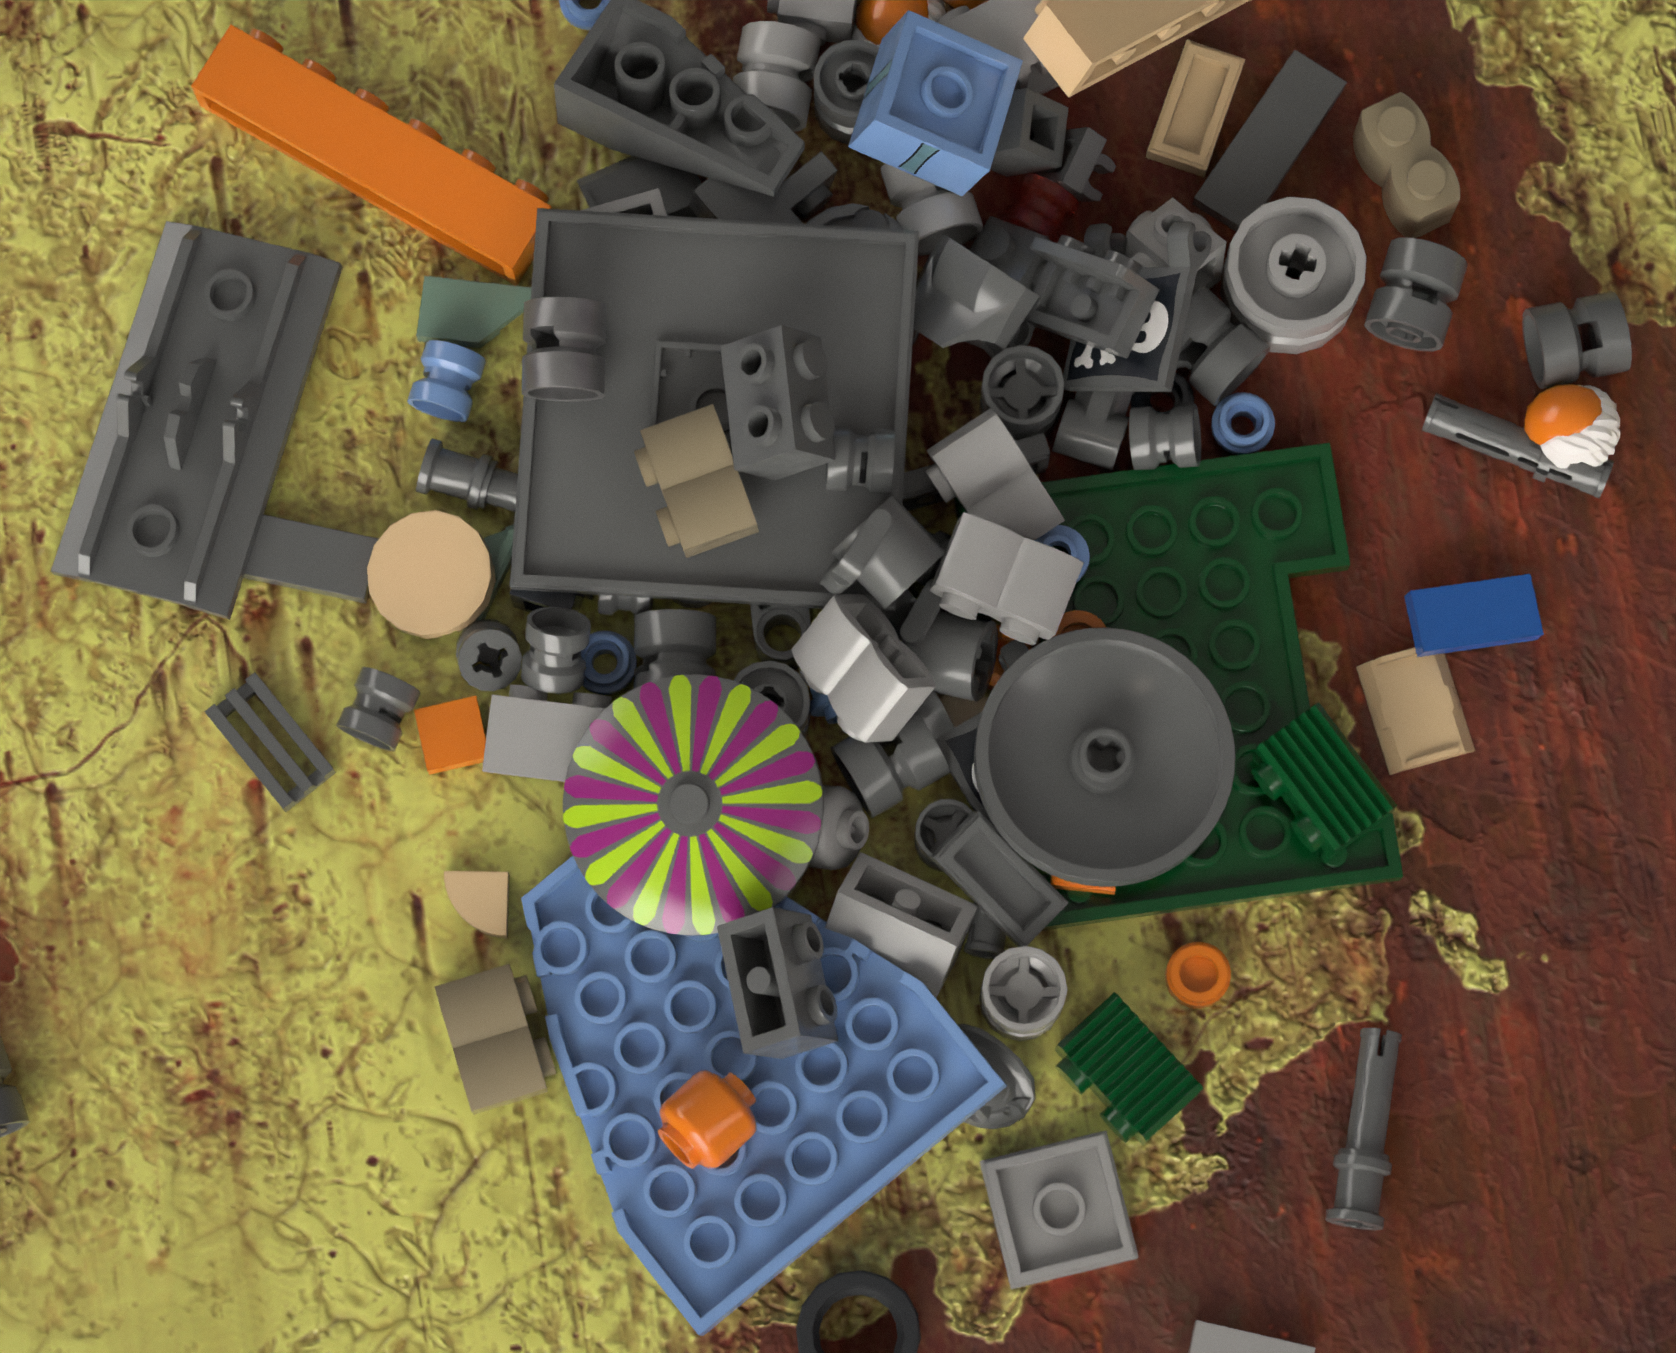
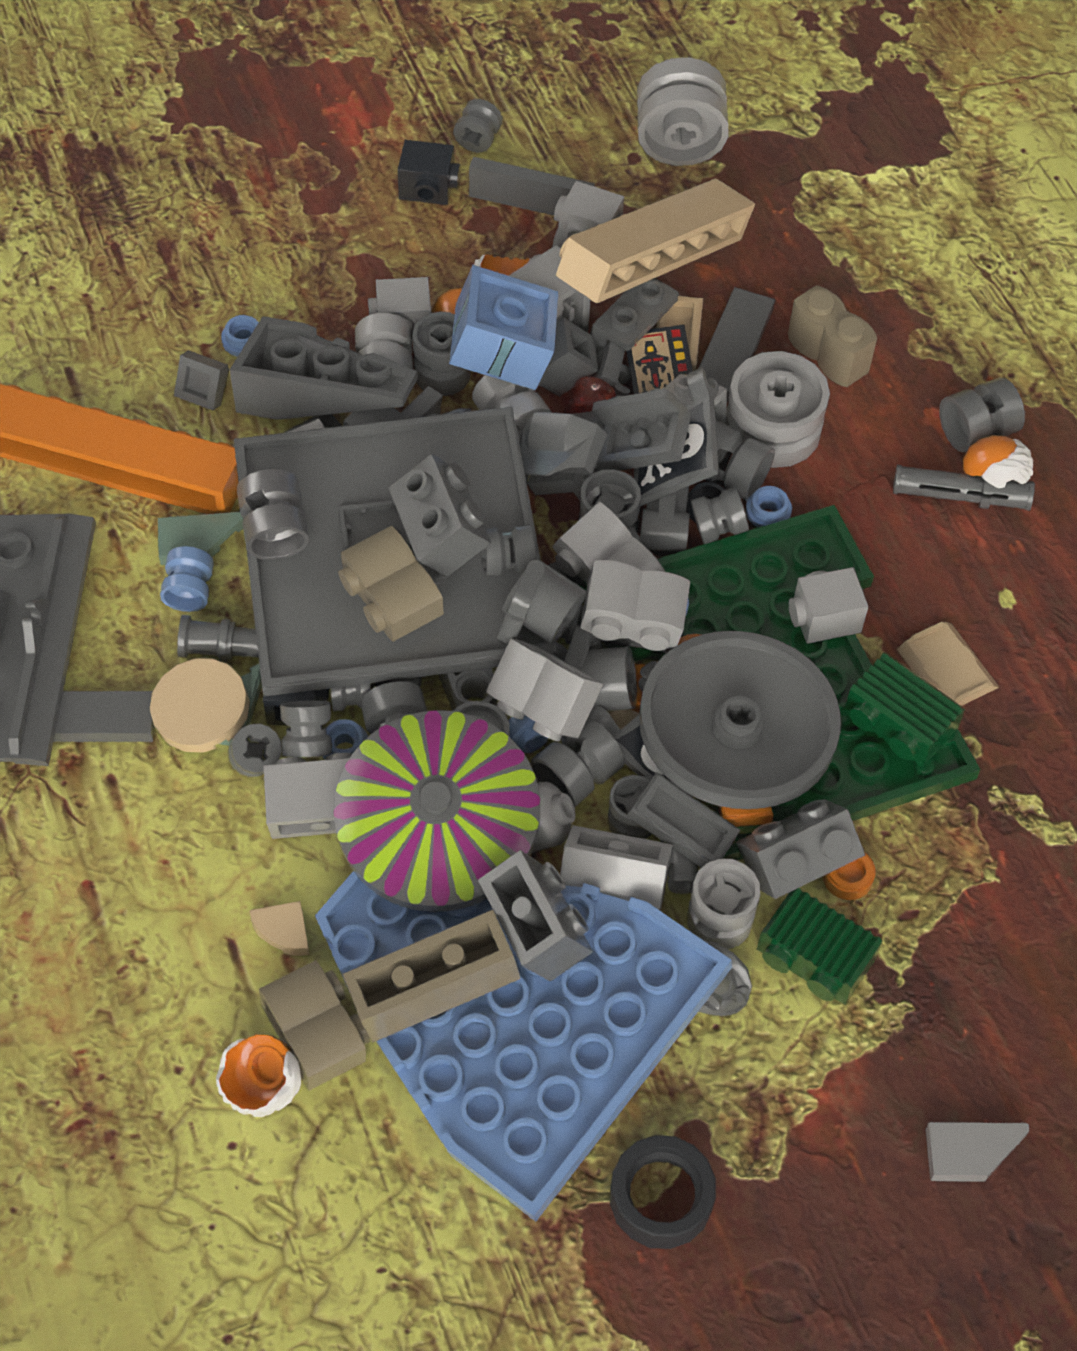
camera: 15 degrees left, 20 degrees down
dark grey tile [204,672,336,812] -> none
dark grey wheel [336,667,420,751] -> none
orange tile [414,696,486,775] -> none
orange head [658,1070,757,1169] -> none
light grey tile [979,1130,1139,1290] -> none
dark grey pin [1325,1028,1402,1230] -> none
dark grey wheel [1364,238,1468,351] -> none
blue tile [1404,574,1544,657] -> none
none -> dark grey tile [174,350,229,410]
none -> orange hair [216,1034,301,1117]
none -> dark tan brick [343,910,521,1043]
none -> dark grey bracket [590,278,679,353]
none -> piece [626,324,693,394]
none -> dark grey brick [736,799,865,899]
none -> light grey brick [789,567,869,643]

